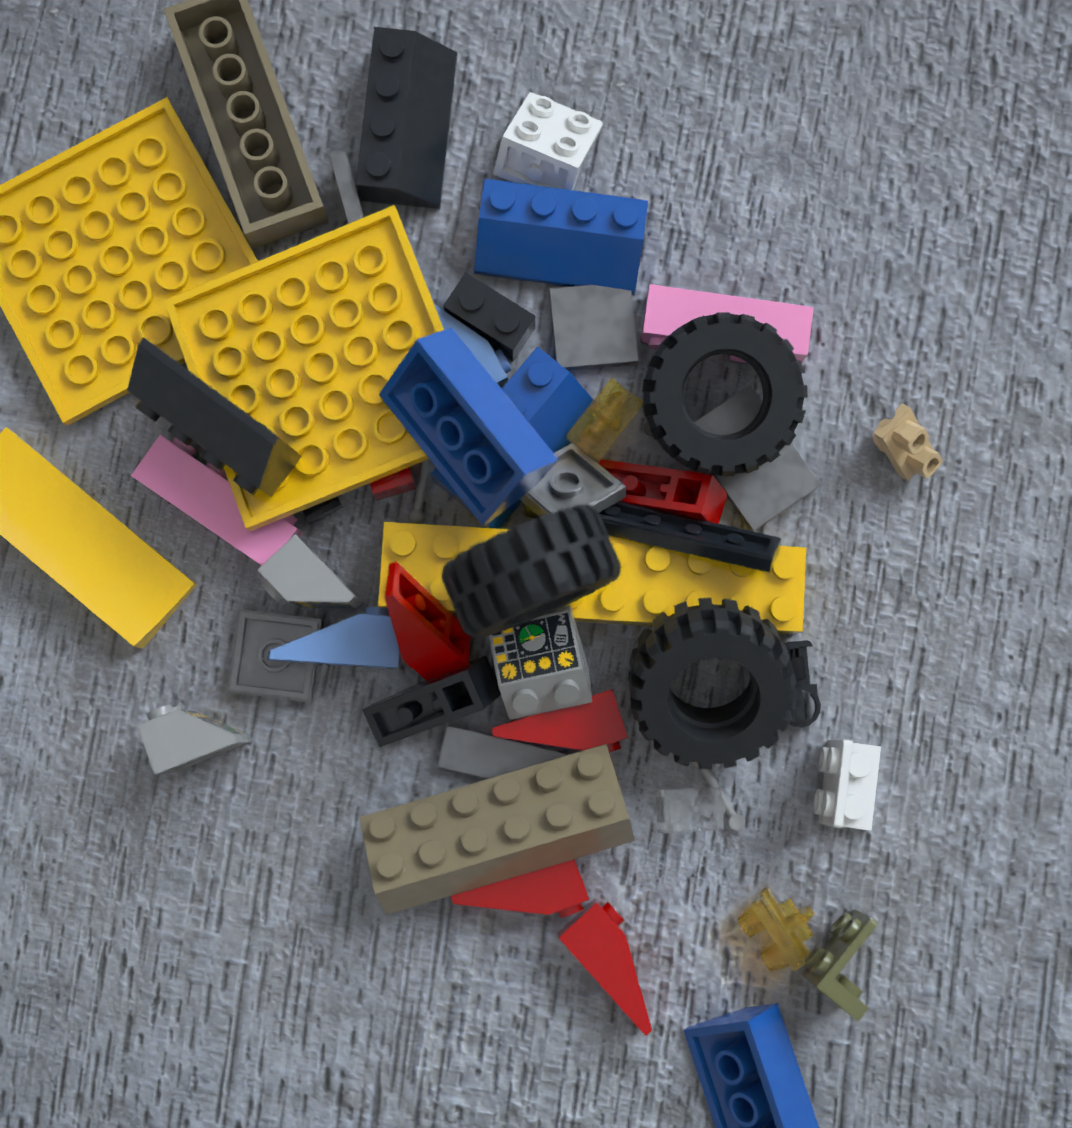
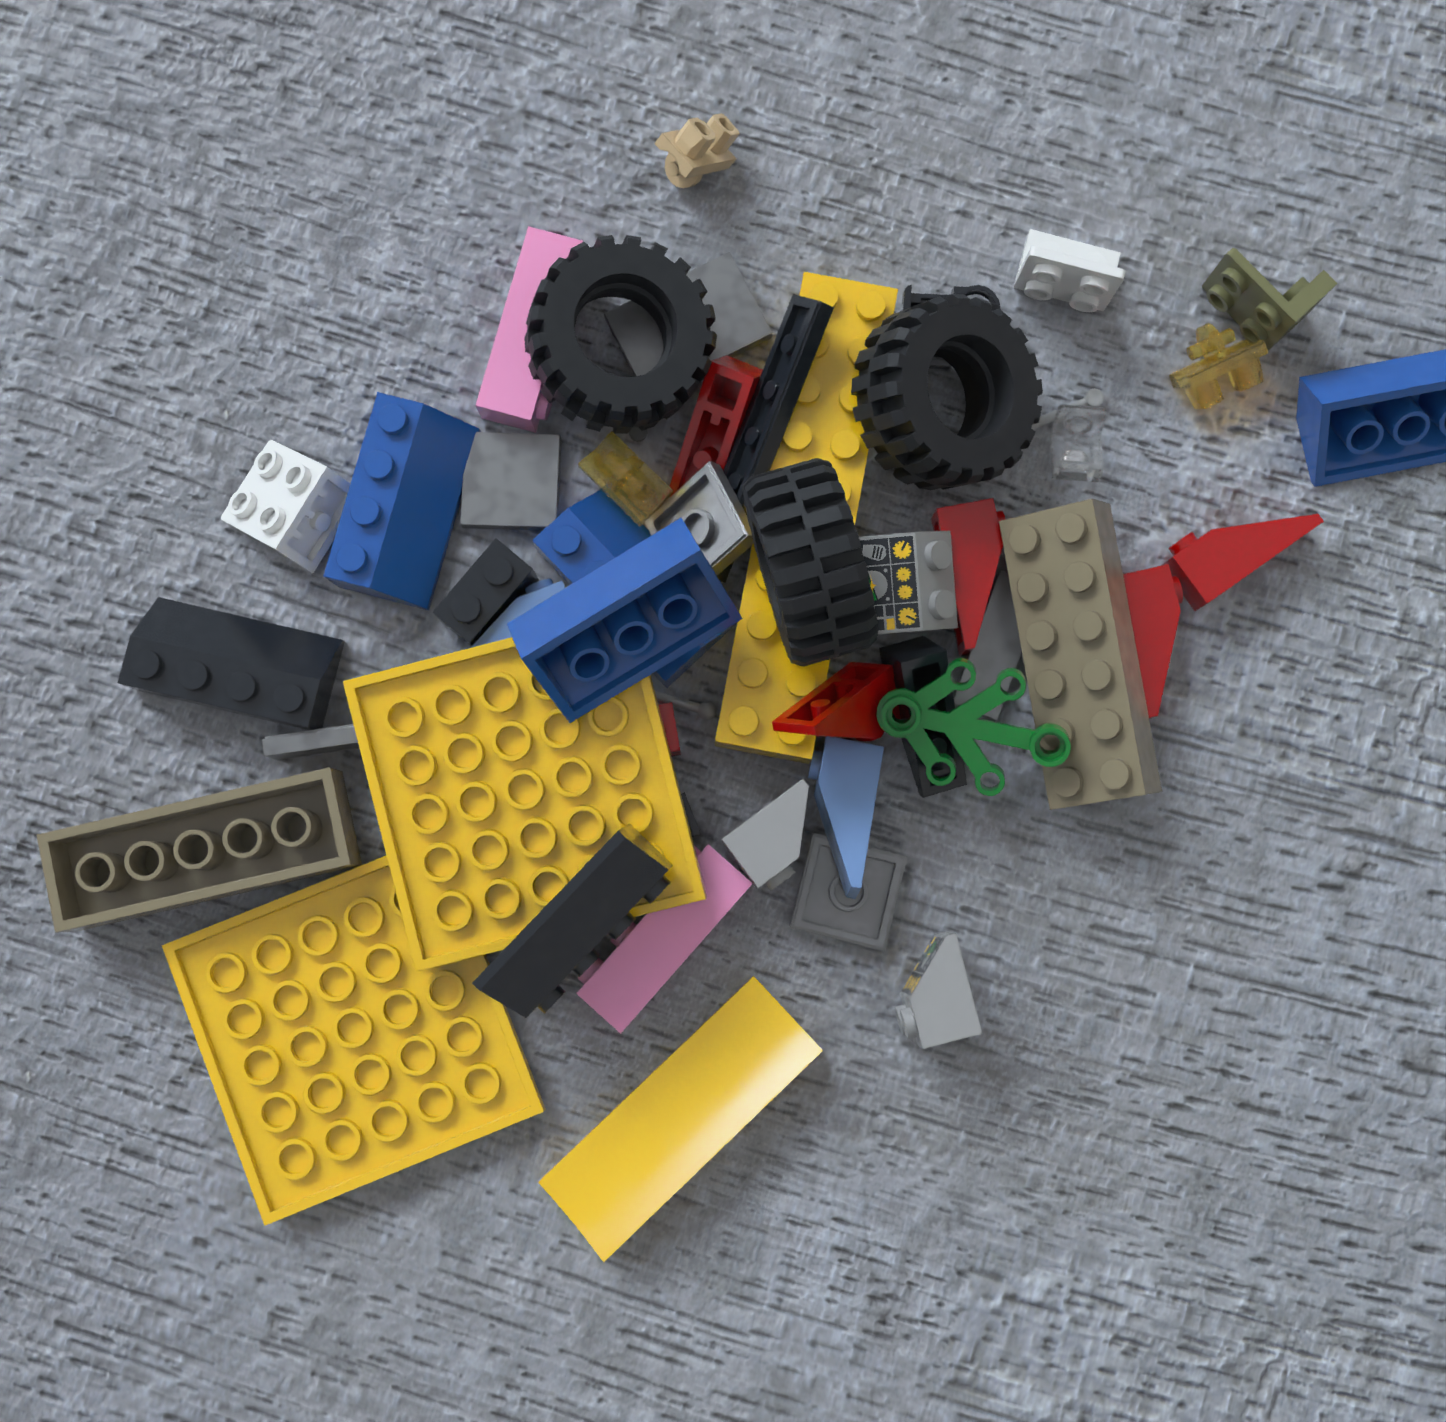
camera: 80 degrees left, 0 degrees up
none -> green plant [877,658,1071,796]

